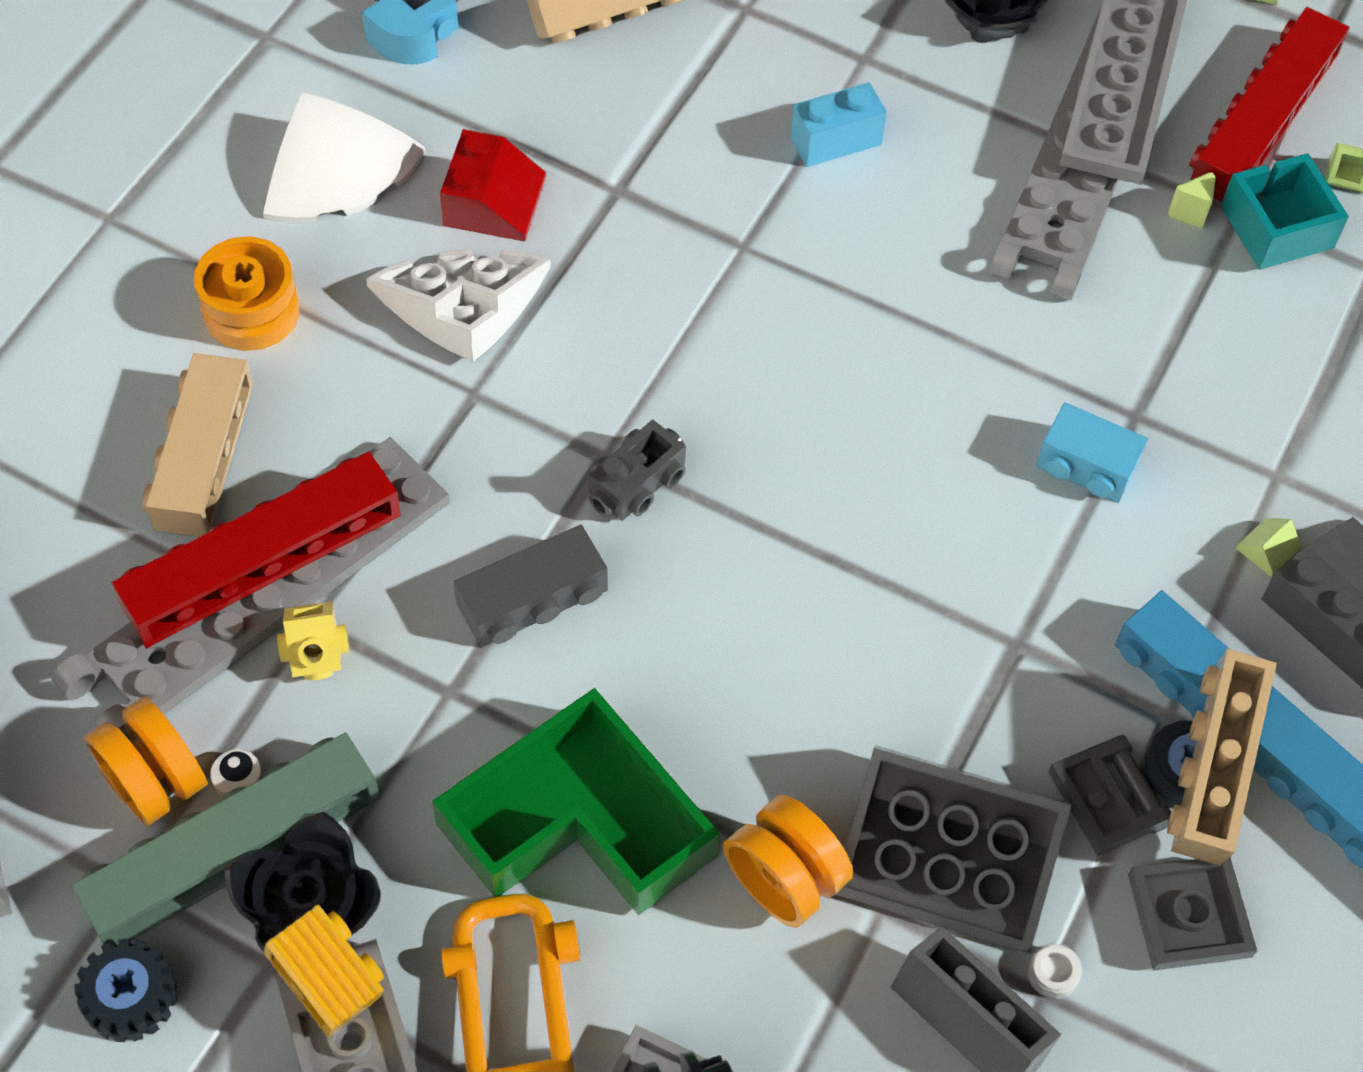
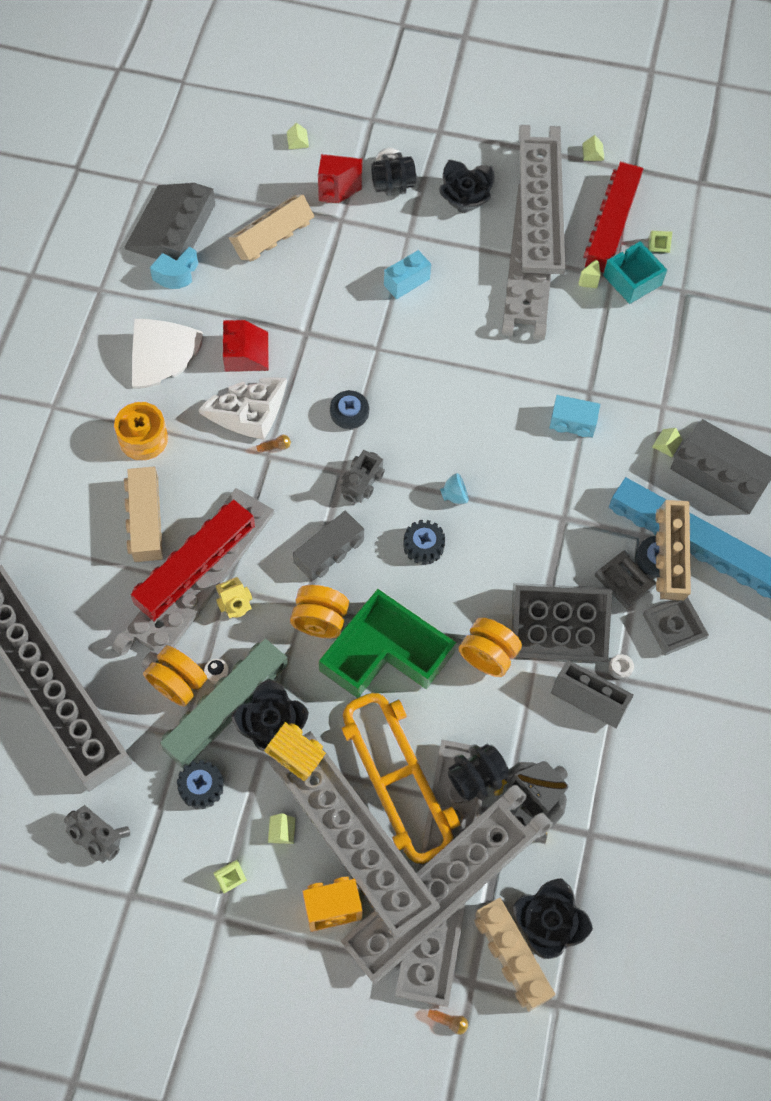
camera: 15 degrees left, 5 degrees up
none -> clear orange piece [256,434,291,452]
none -> light orange wheel [290,585,349,639]
none -> black wheel [329,390,370,429]
none -> black wheel [403,520,445,565]
none -> medium azure brick [440,473,469,504]

